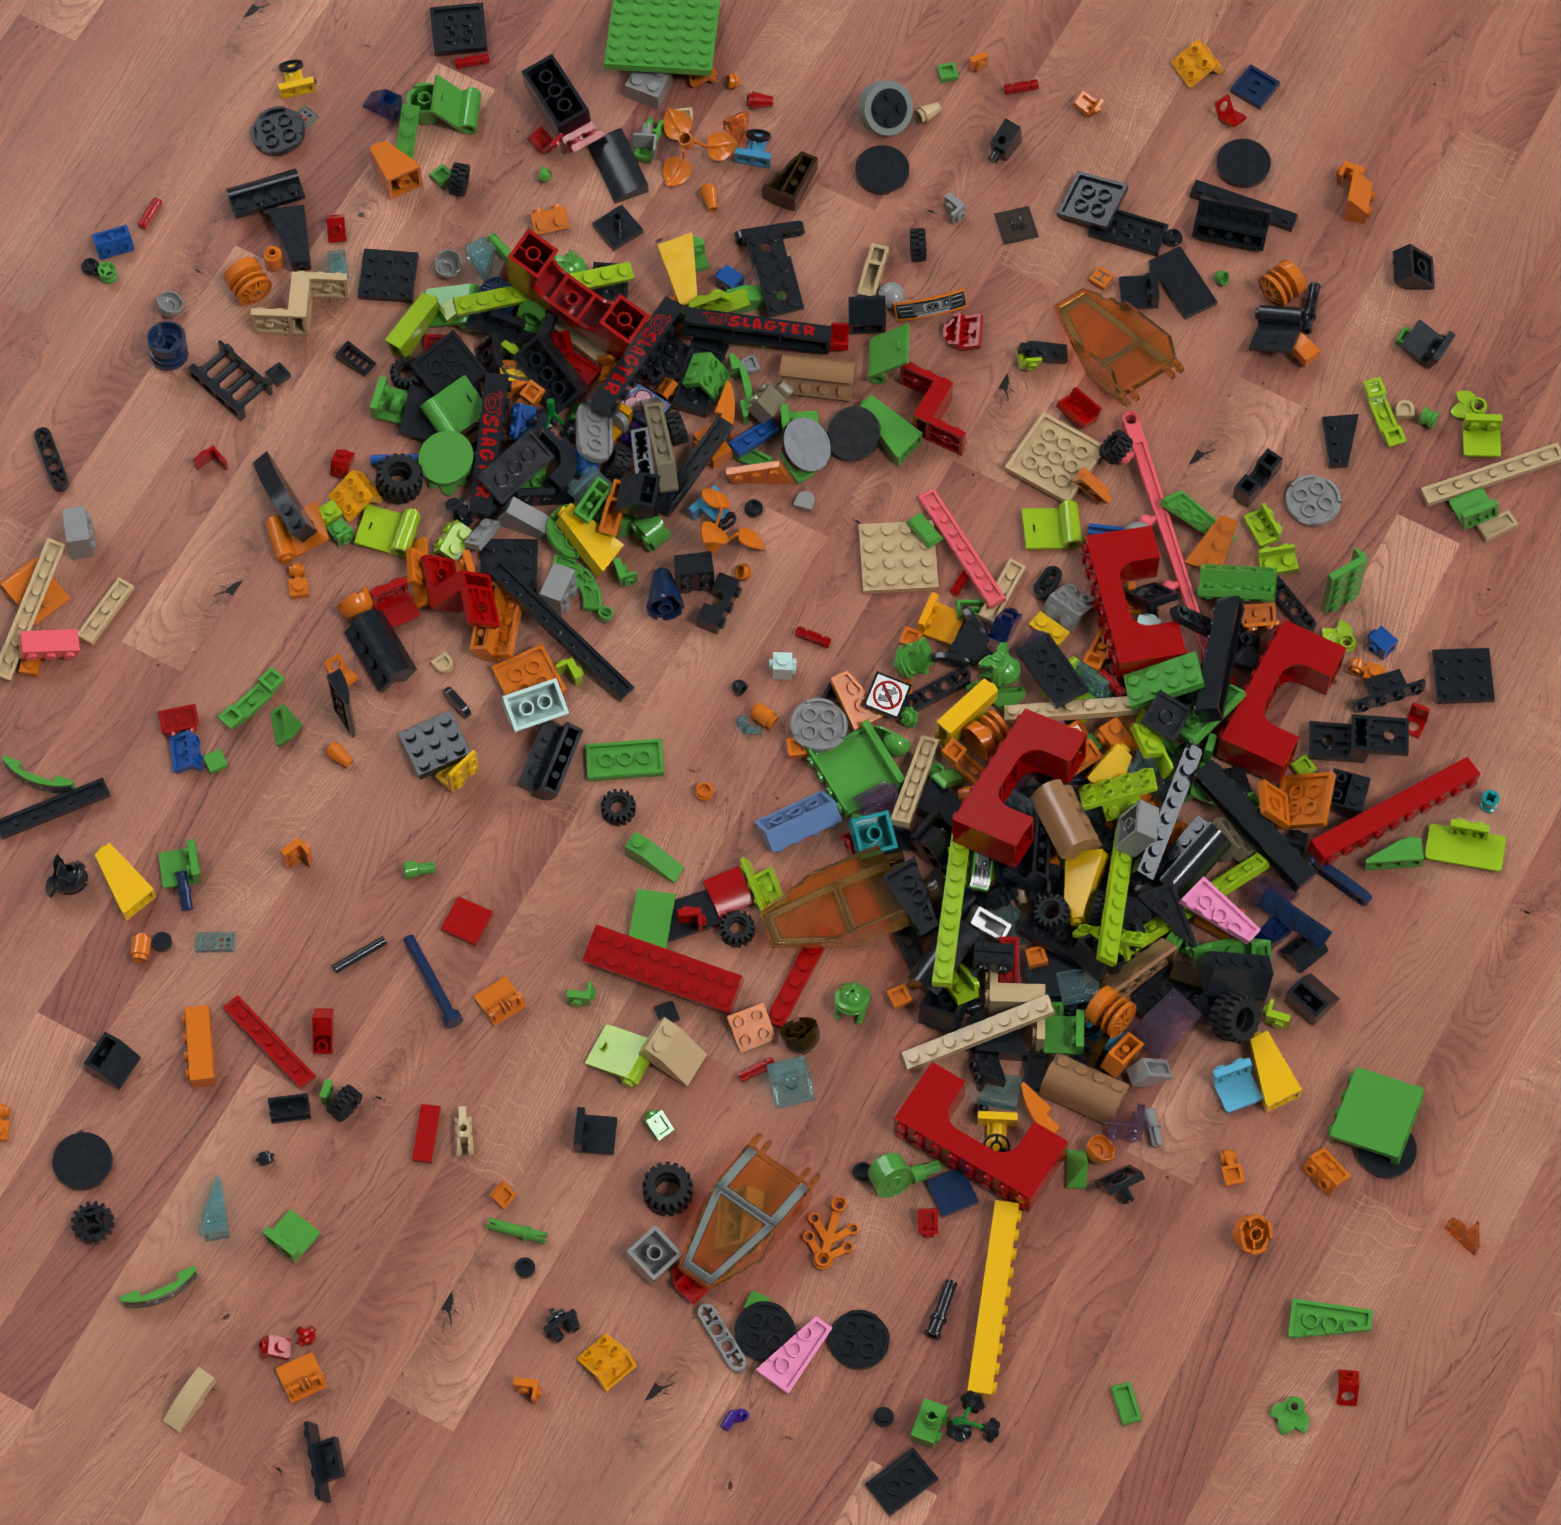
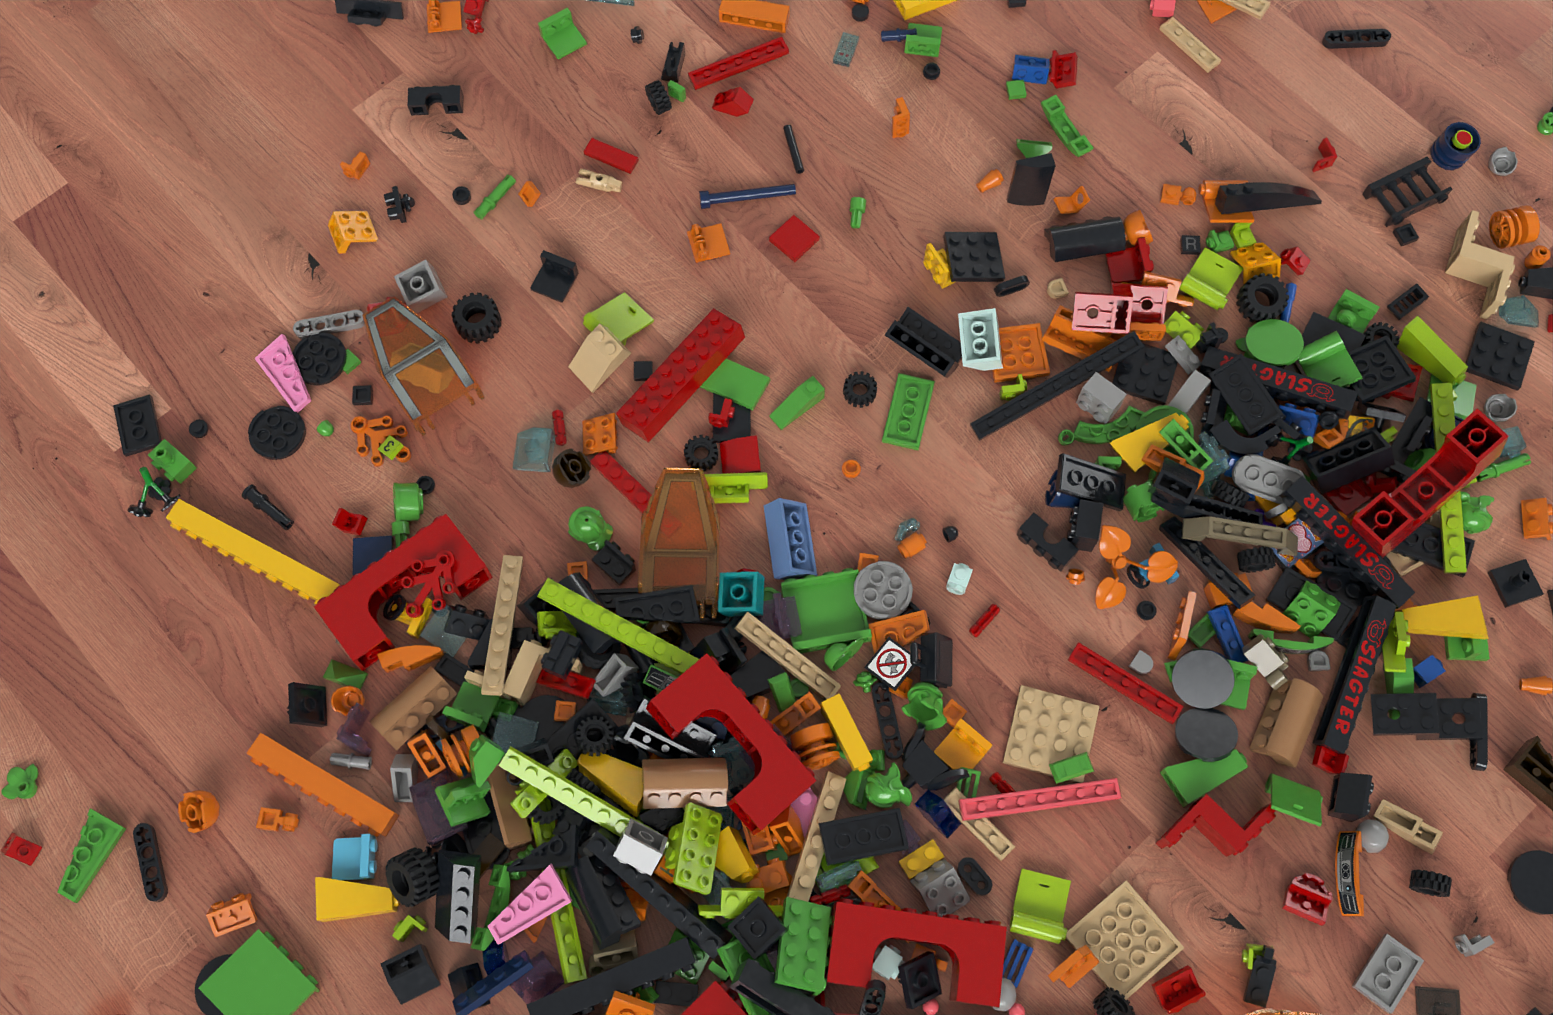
camera: 110 degrees right, 5 degrees up
light grey brick [62,506,97,560] -> none
bright green bracket [566,981,596,1007] -> none
bracket [641,1109,675,1141] -> none
dark purple arm [720,1409,749,1432] -> none
bright green tile [1110,1382,1142,1427] -> none
none -> black beam [133,823,168,902]
none -> orange brick [246,733,400,837]
none -> bright green hinge [316,420,334,436]
none -> black tile [352,385,373,406]
none -> lime tile [377,435,404,460]
none -> red plant [401,550,456,618]
none -> black arch [407,85,464,116]
none -> bright green bracket [435,777,491,827]
none -> bright green slope [469,734,506,788]
none -> black bracket [592,539,636,586]
none -> black piece [910,632,953,689]
none -> black plate [923,63,940,80]
none -> black tile [1055,453,1126,511]
none -> red plate [1068,642,1184,724]
none -> black tile [1180,235,1201,255]
none -> black plate [1318,411,1339,429]
none -> light grey plate [1352,934,1424,1014]
none -> tile [1452,130,1473,149]

